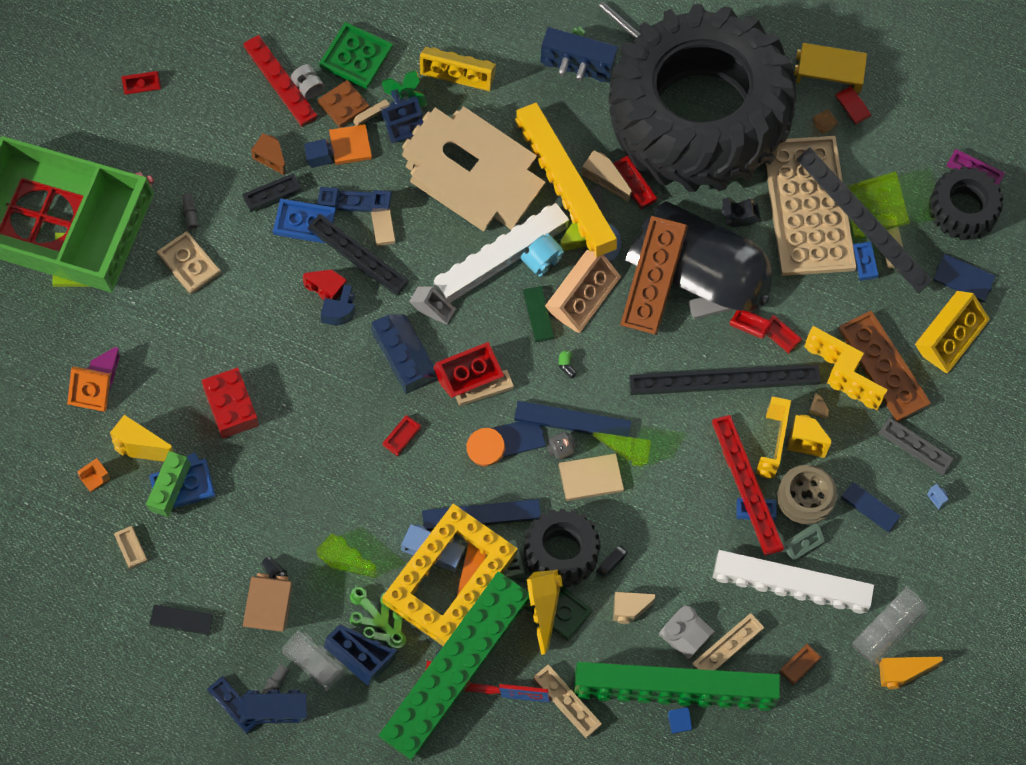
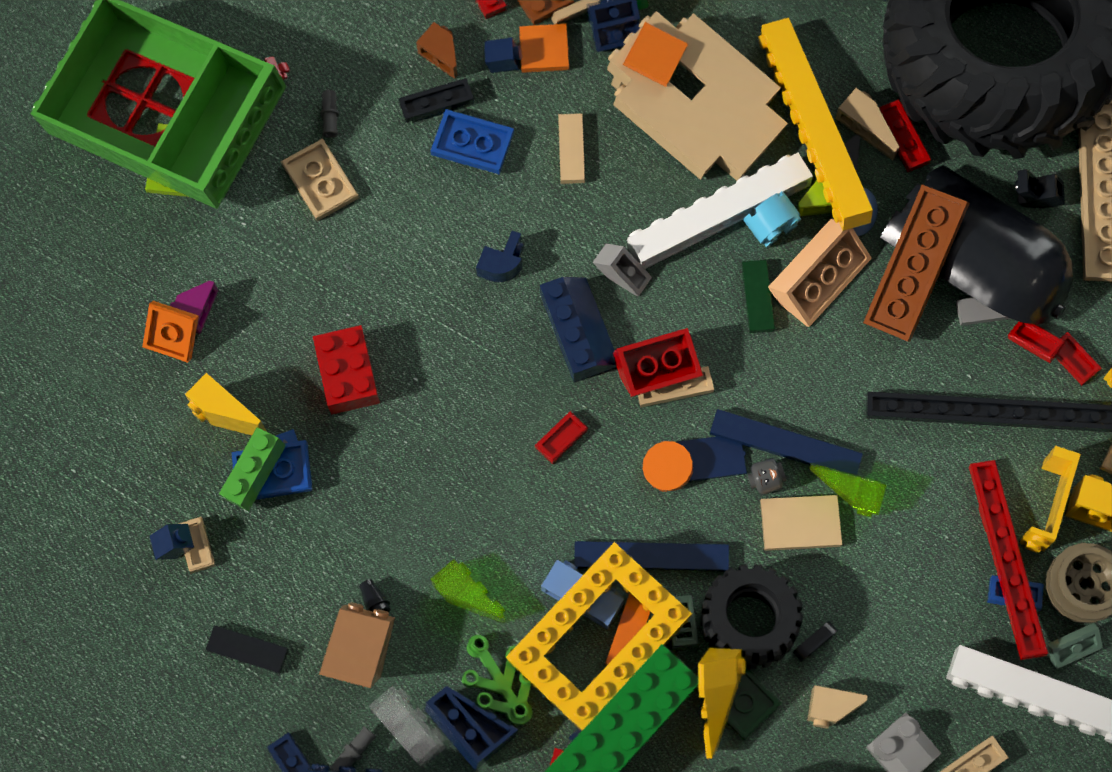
camera: 15 degrees right, 5 degrees up
orange panel [78,458,110,492] -> none
red slope [303,269,347,300] -> none
black tile [308,214,409,296] -> none
dark blue slope [317,187,392,212] -> none
arm [559,350,577,379] -> none
none -> dark blue brick [149,524,194,560]
none -> orange tile [623,22,688,87]

